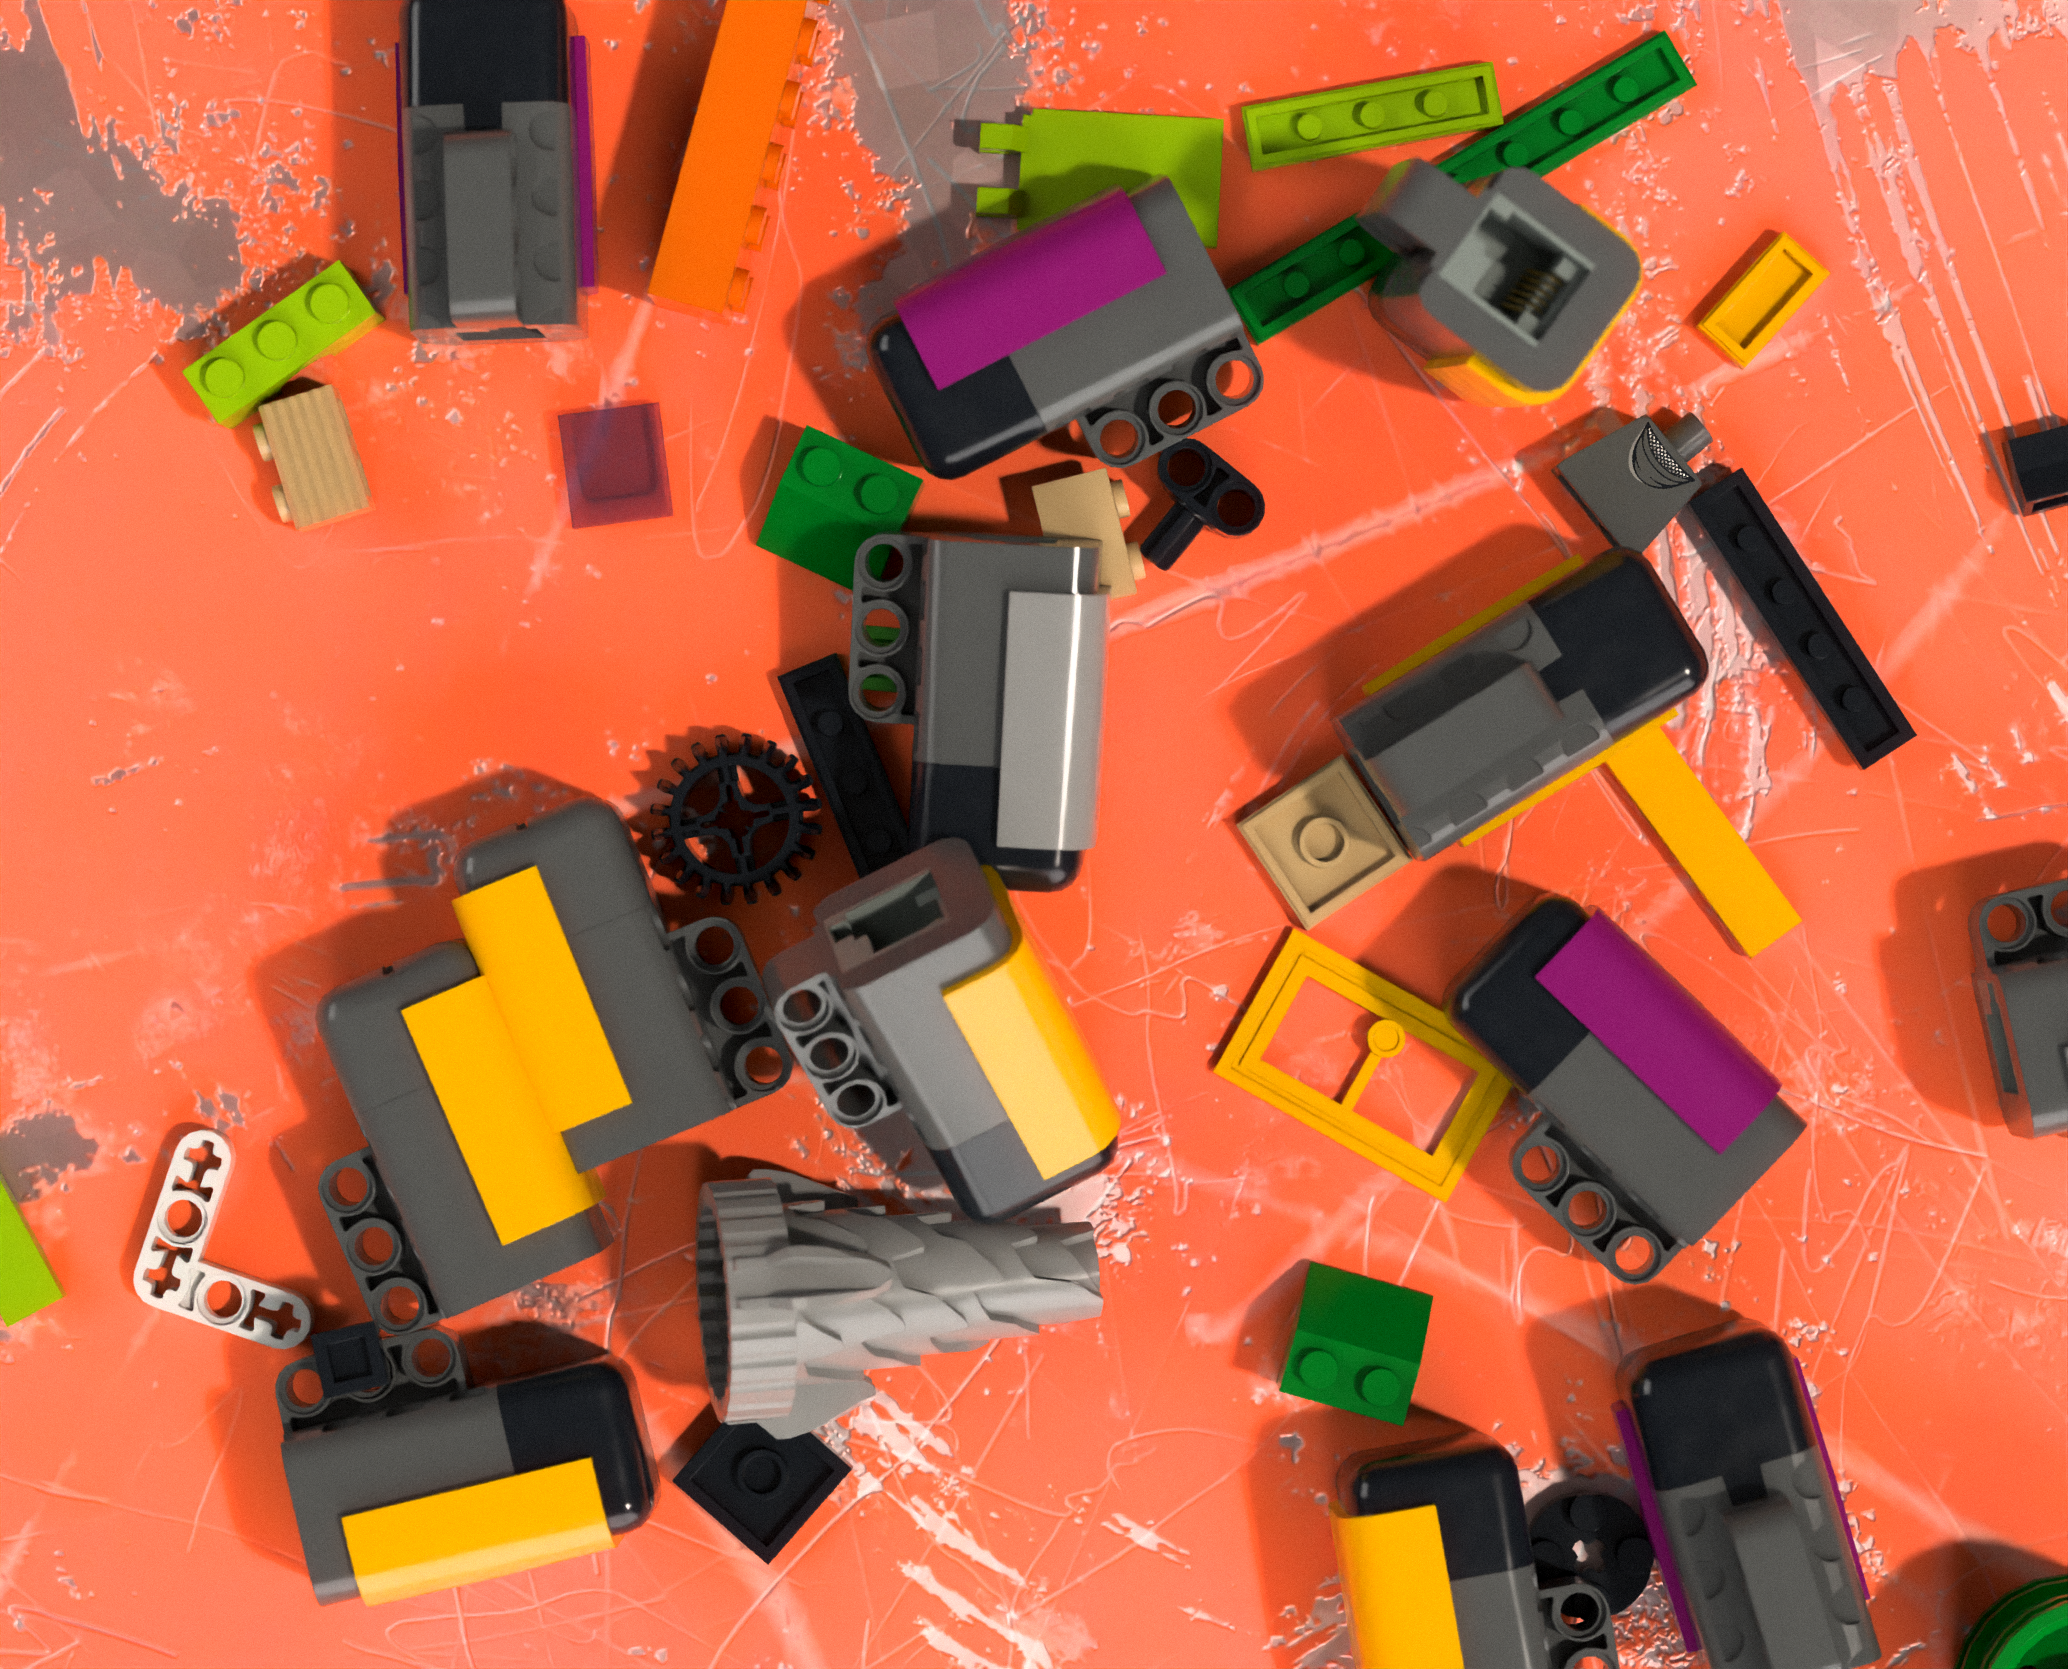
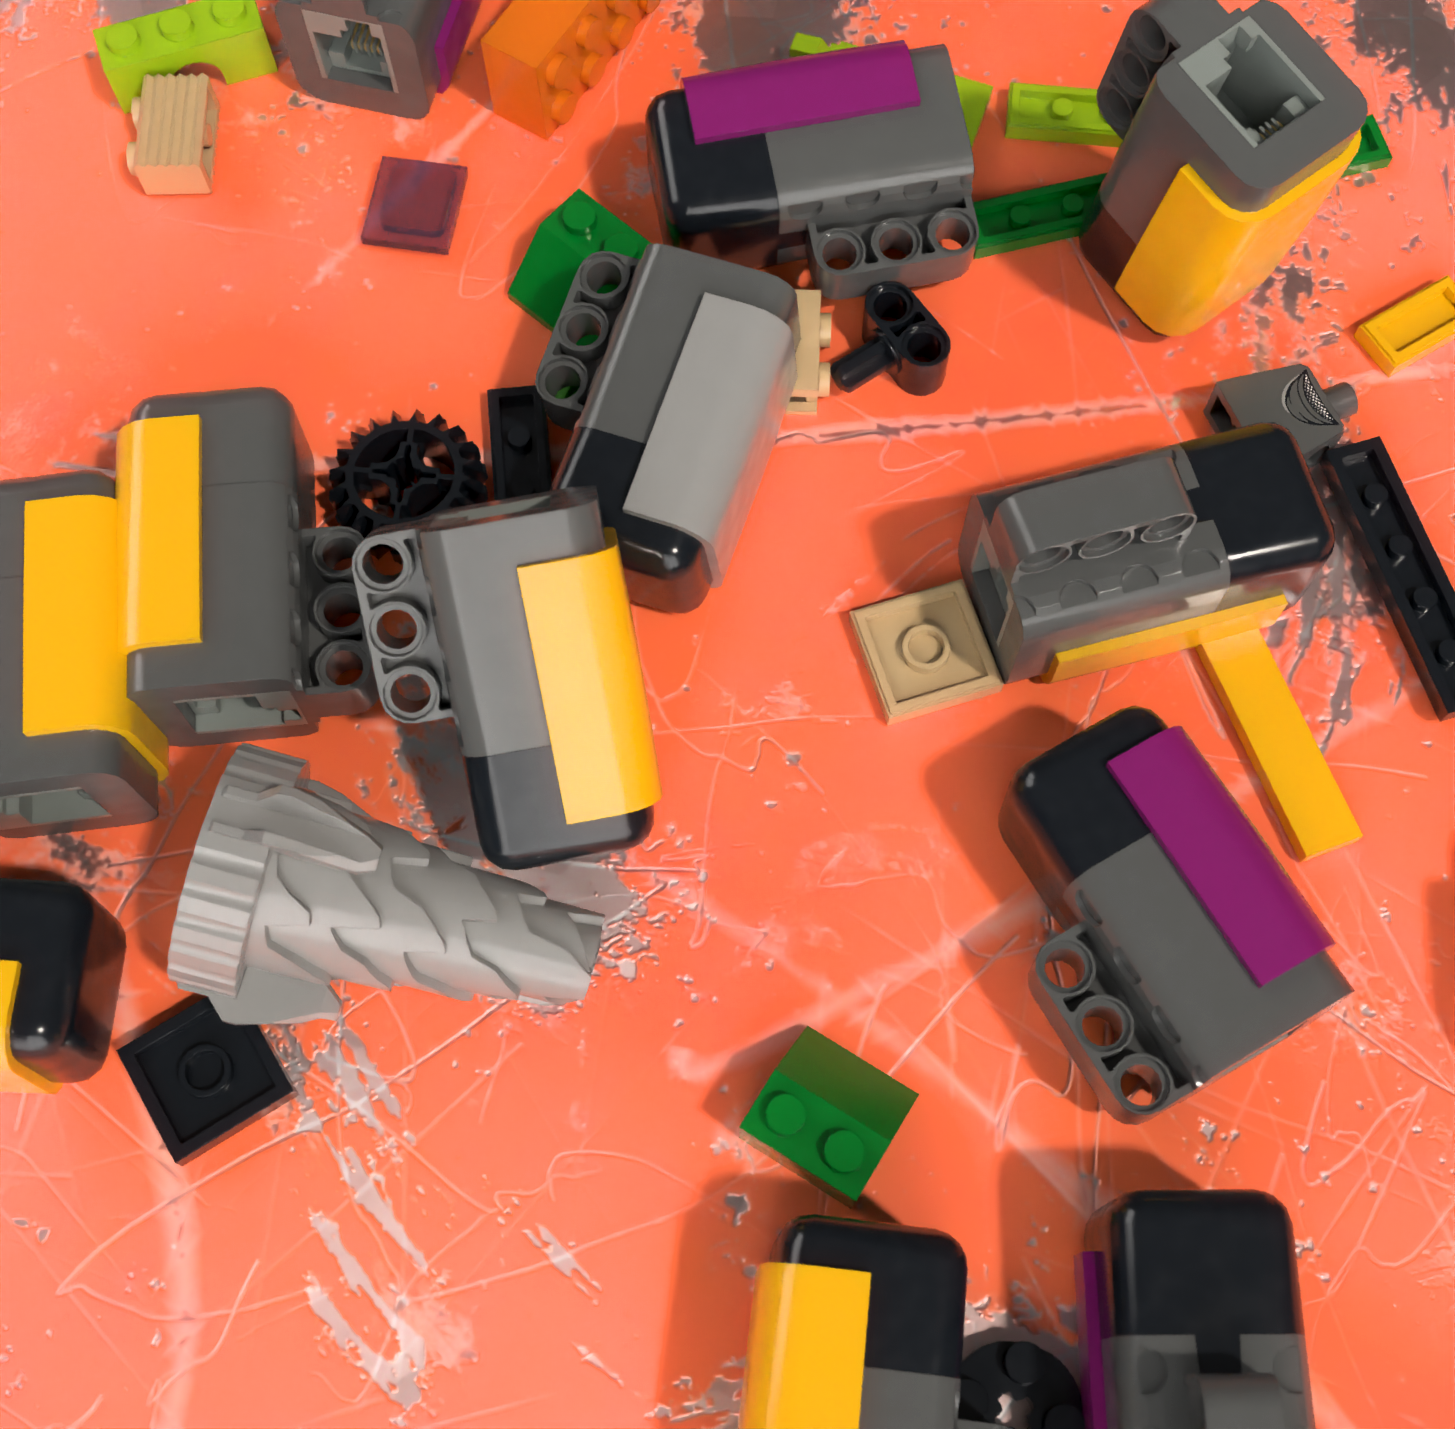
camera: 20 degrees right, 20 degrees down
yellow door [1213,928,1513,1203] -> none

